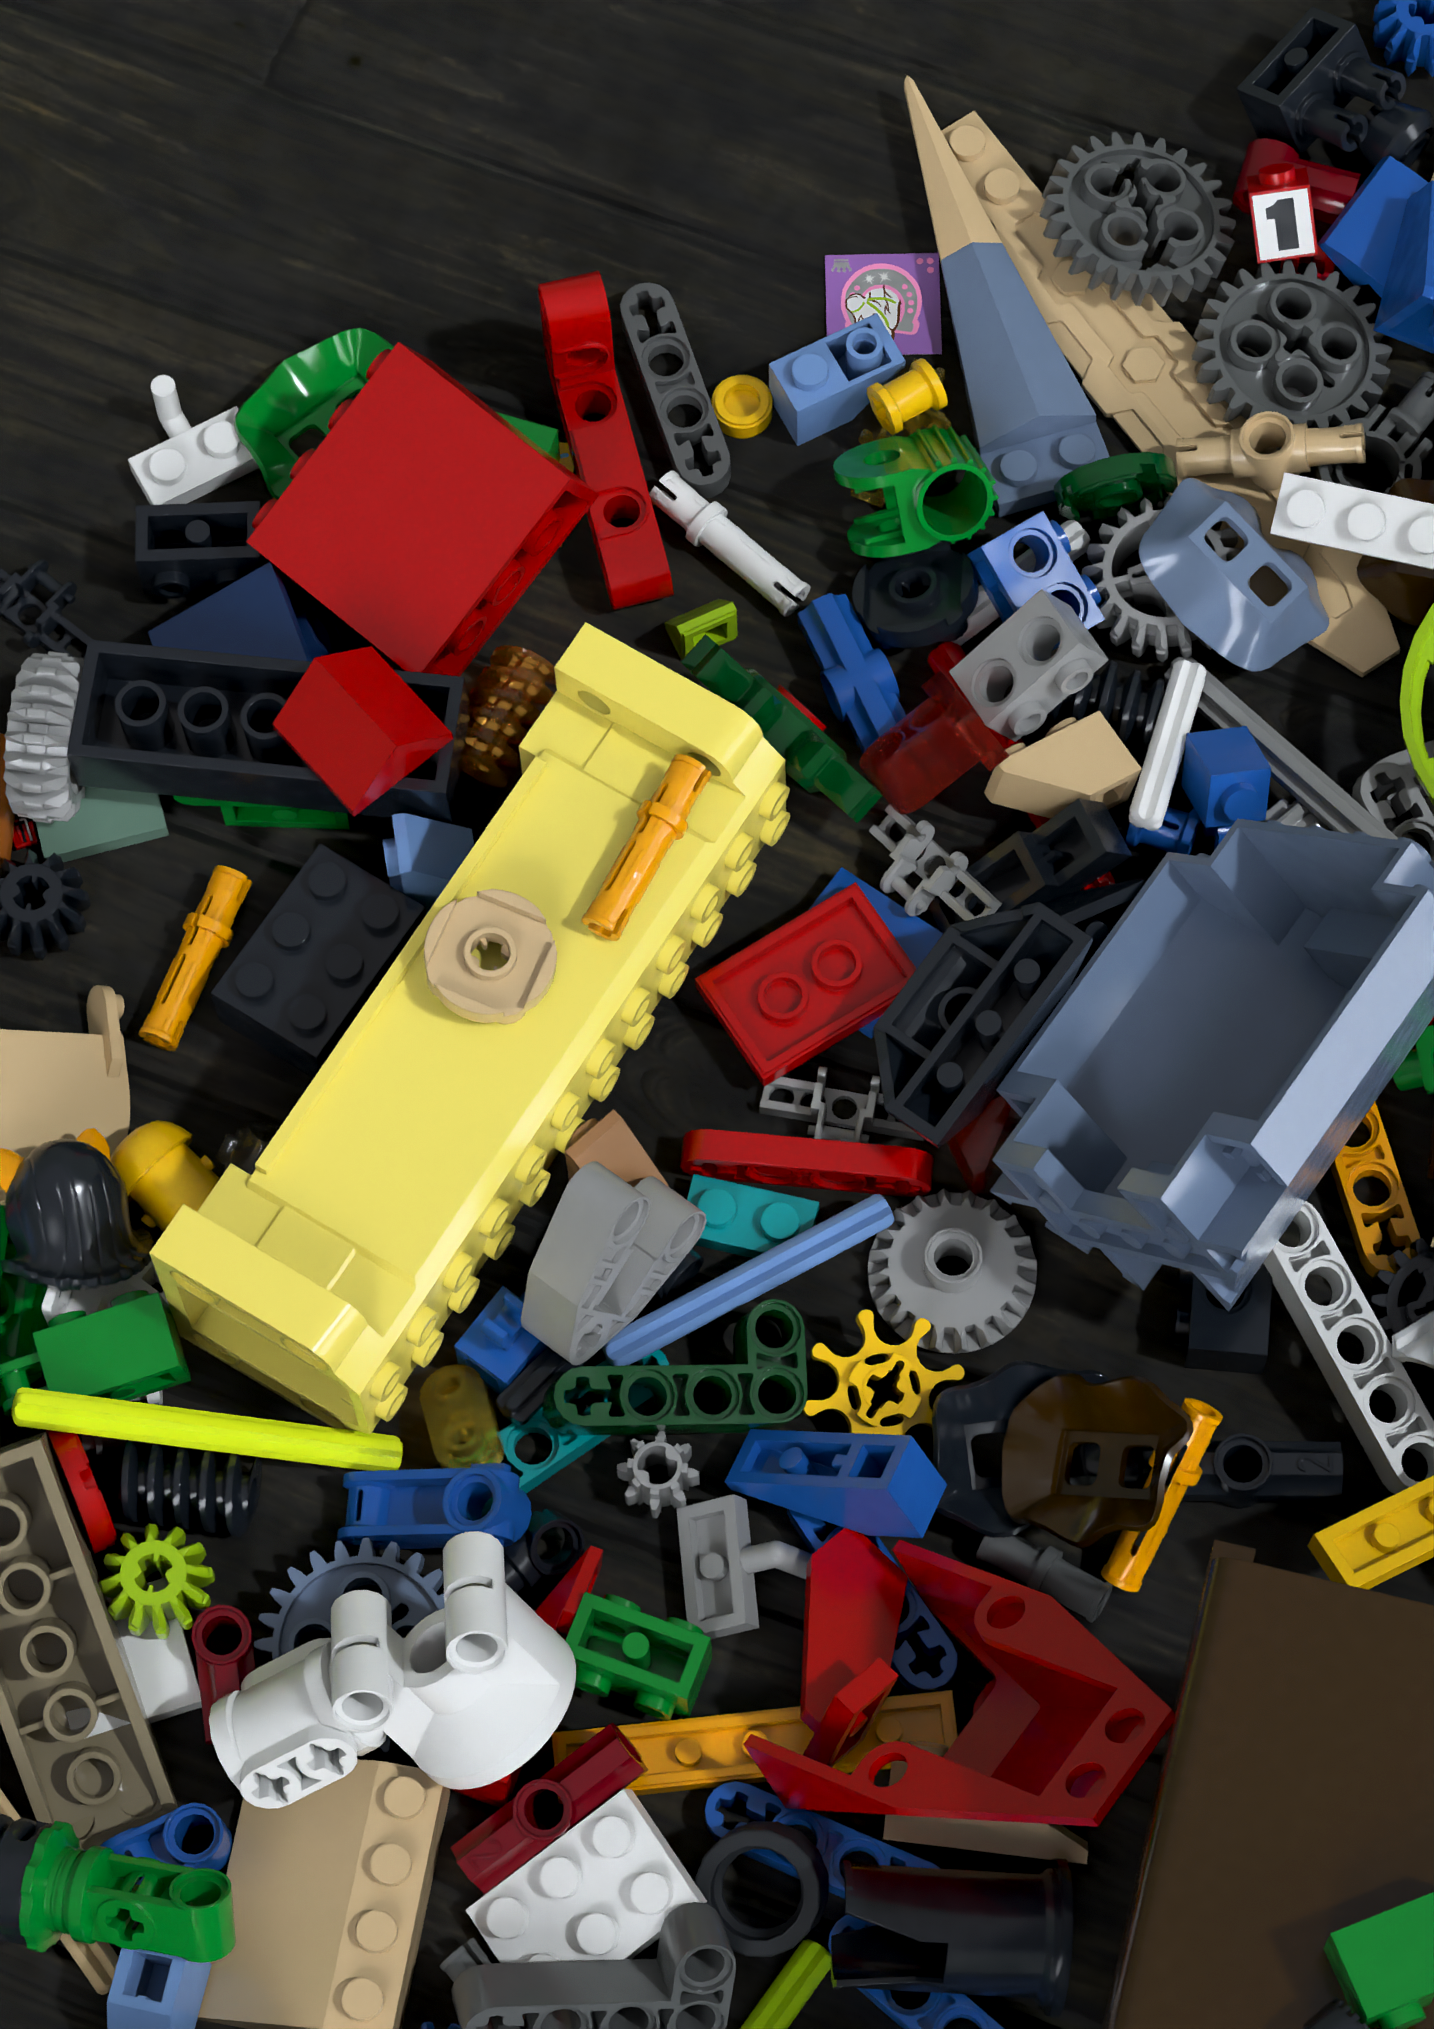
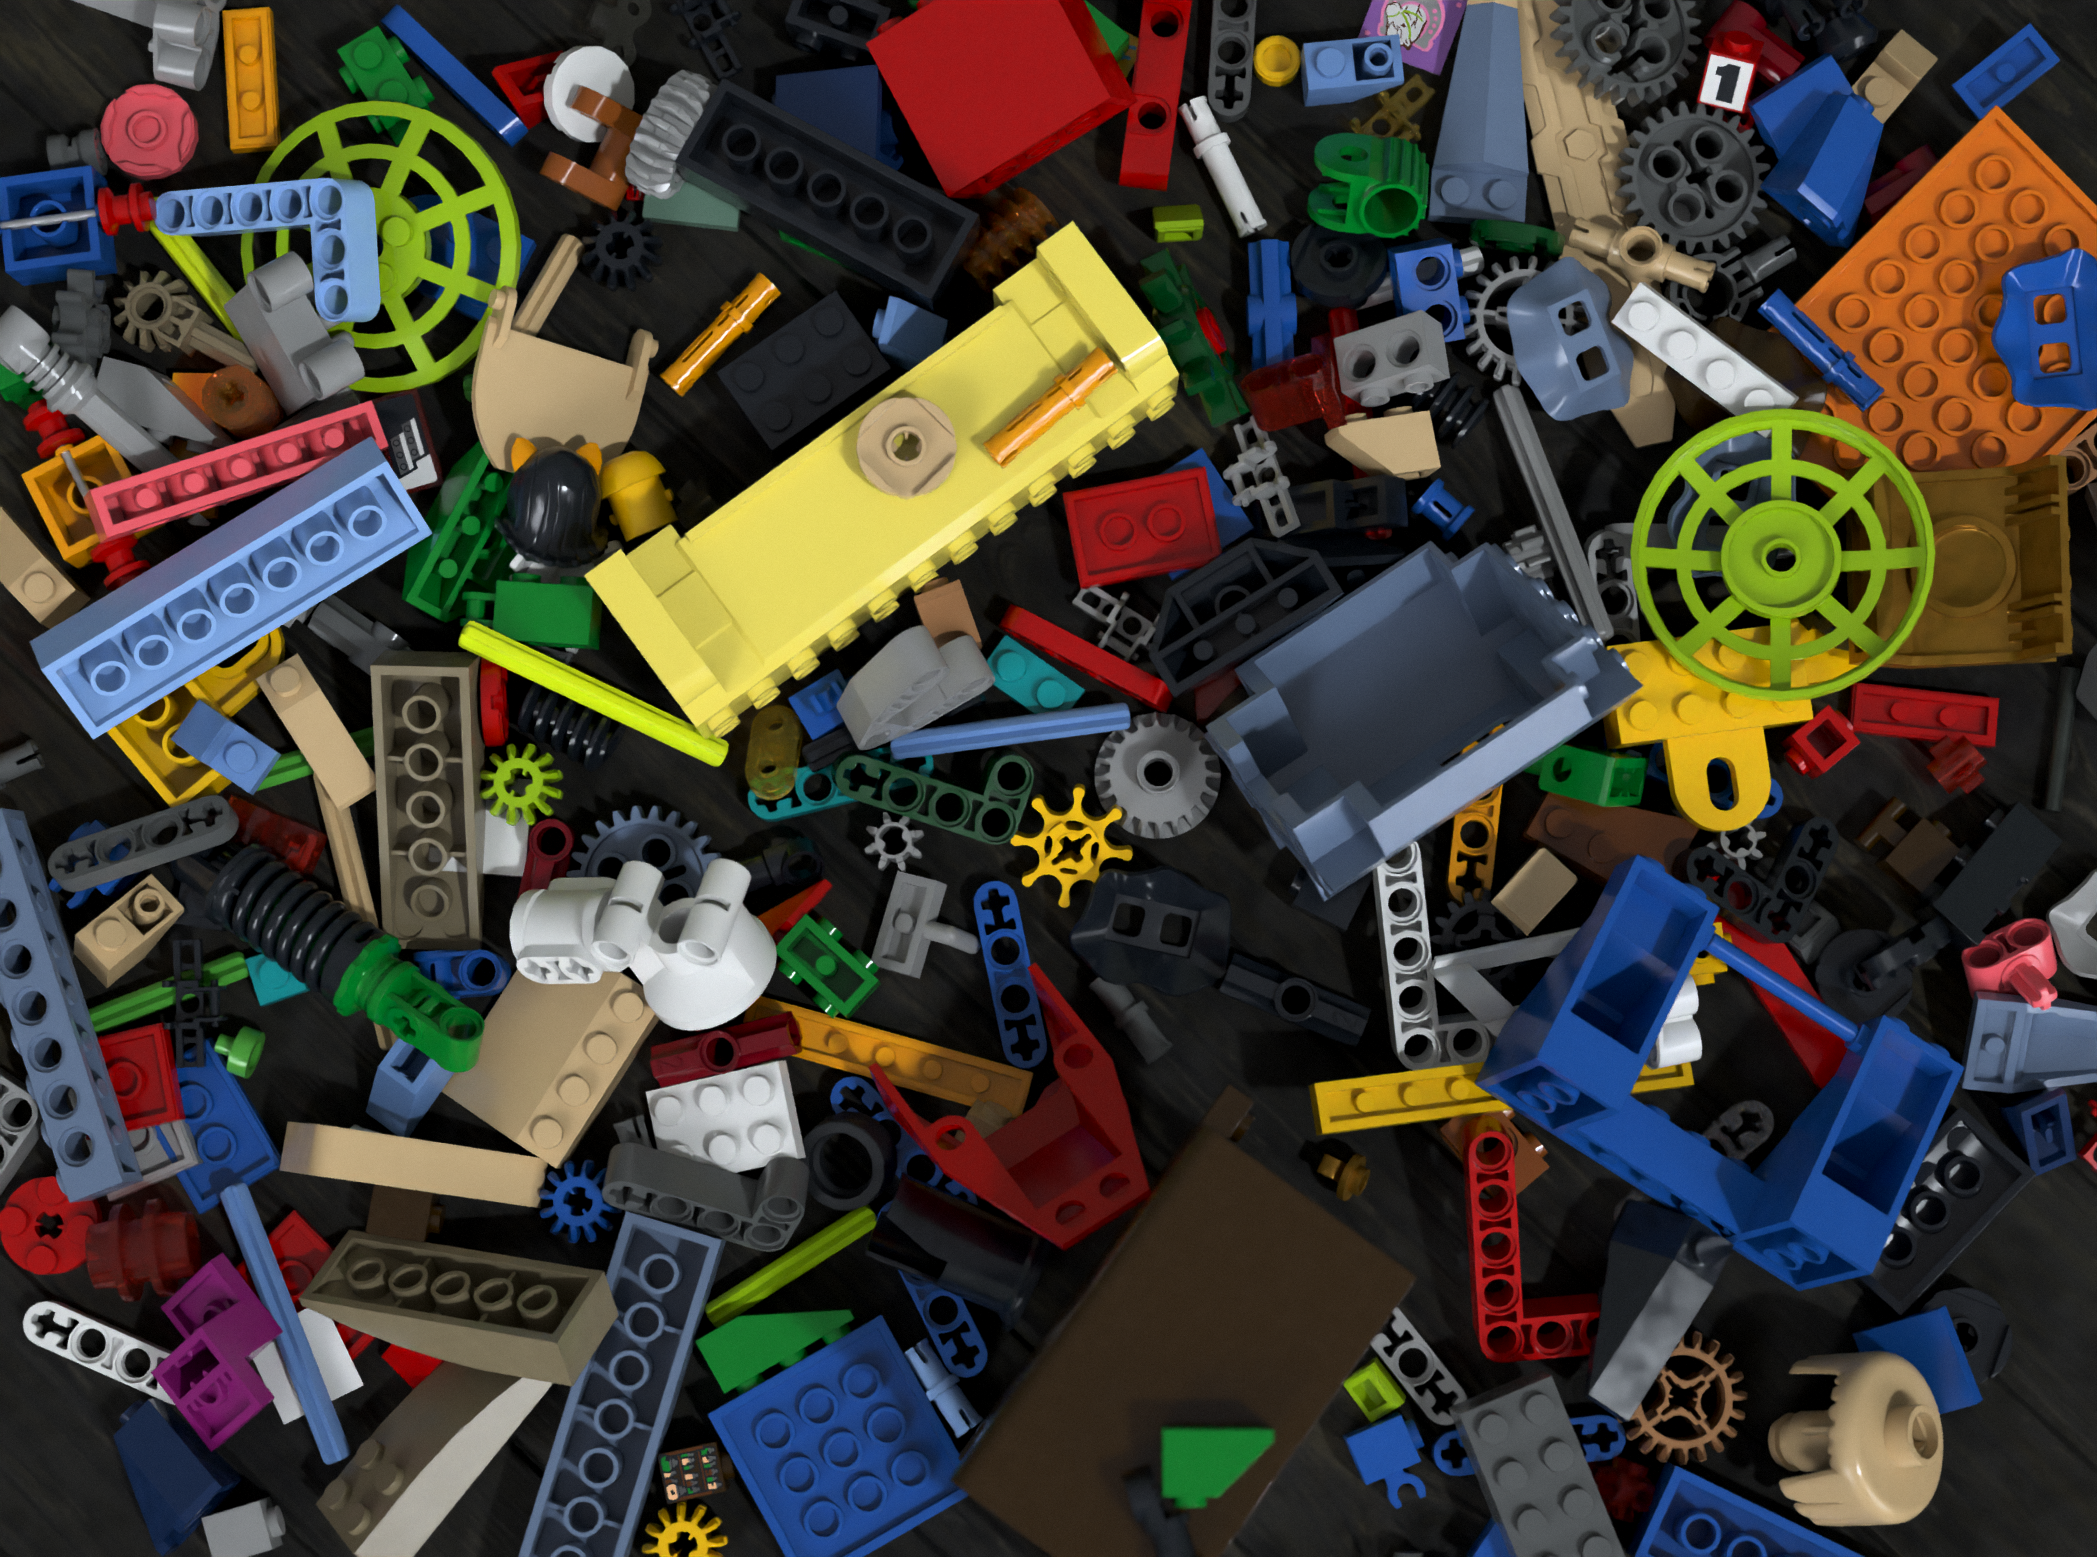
camera: 20 degrees right, 15 degrees up
red slope [272,646,454,817] -> none
blue piece [337,1463,532,1550] -> none
blue slope [725,1429,947,1538] -> none
red piece [800,1528,908,1767] -> none
yellow bush [867,358,948,435] -> none
dark brown piece [1002,1373,1193,1548] -> none
light orange pin [1101,1398,1223,1592] -> none
white axle [1129,659,1207,831] -> none
blue brick [1181,726,1271,850] -> none

